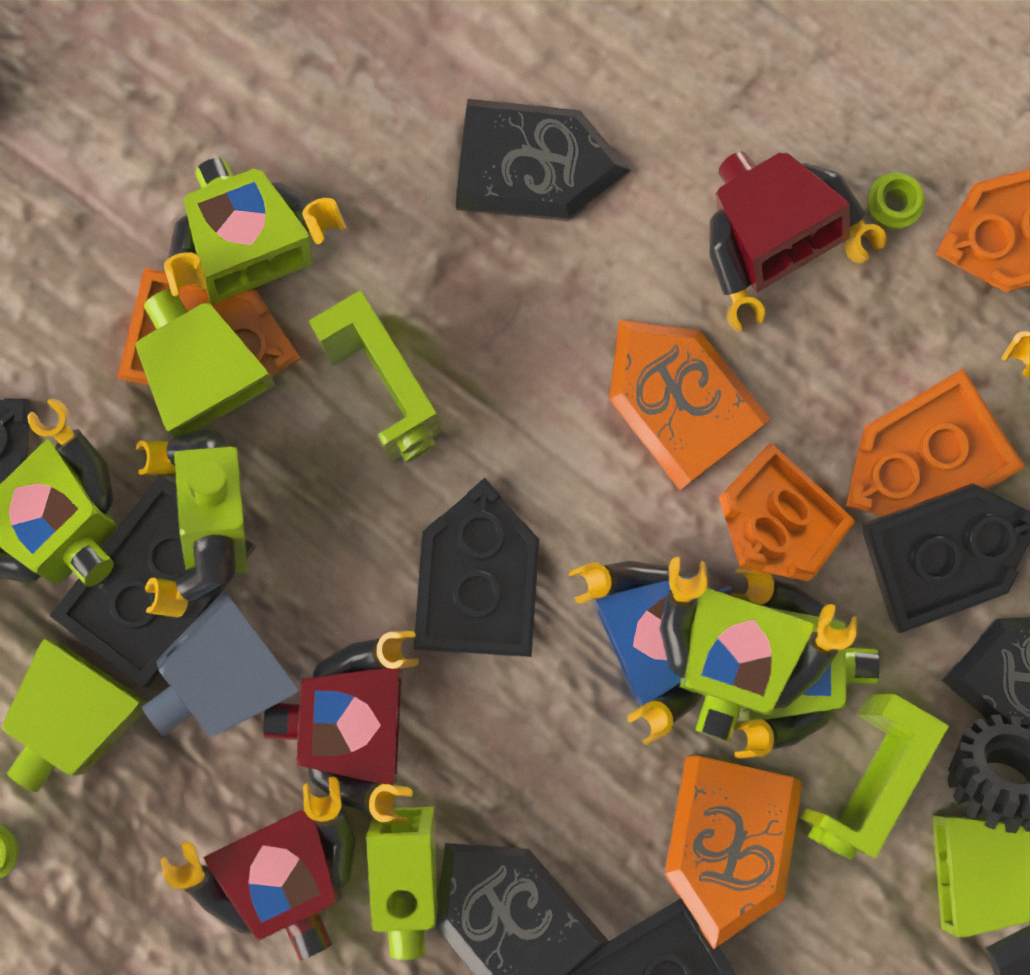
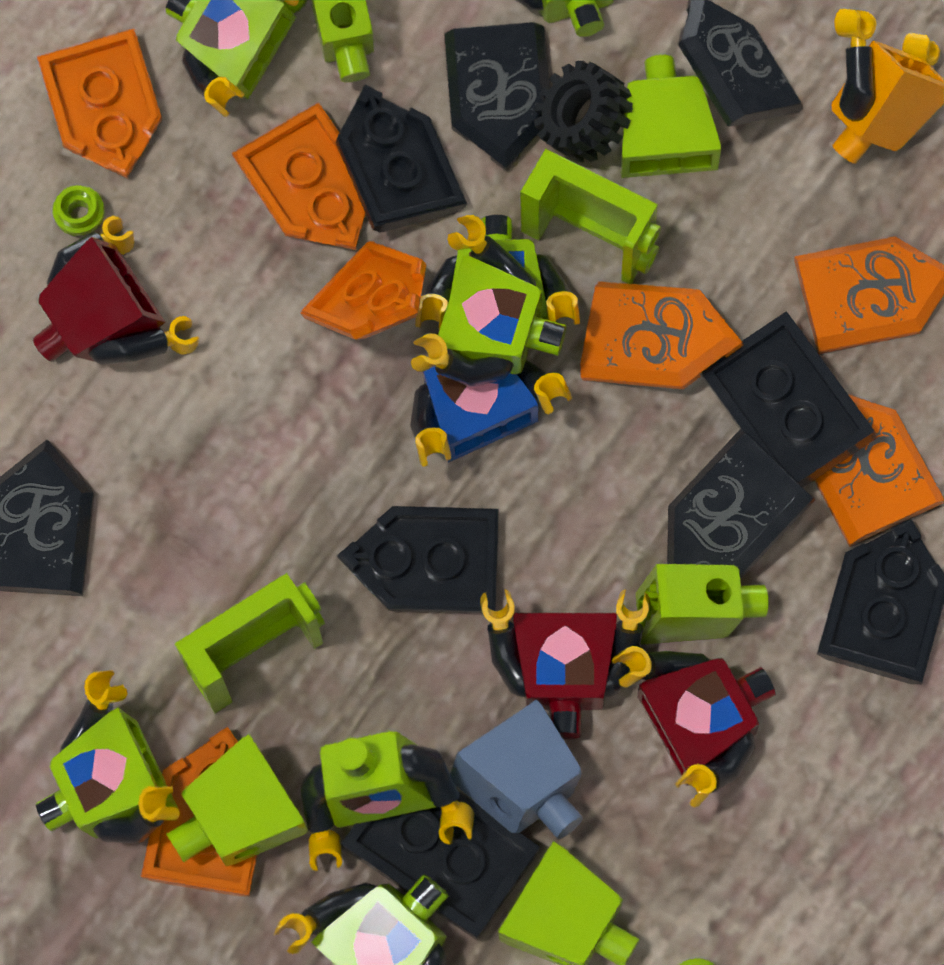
camera: 85 degrees left, 10 degrees down
orange tile [609,320,771,491] -> none

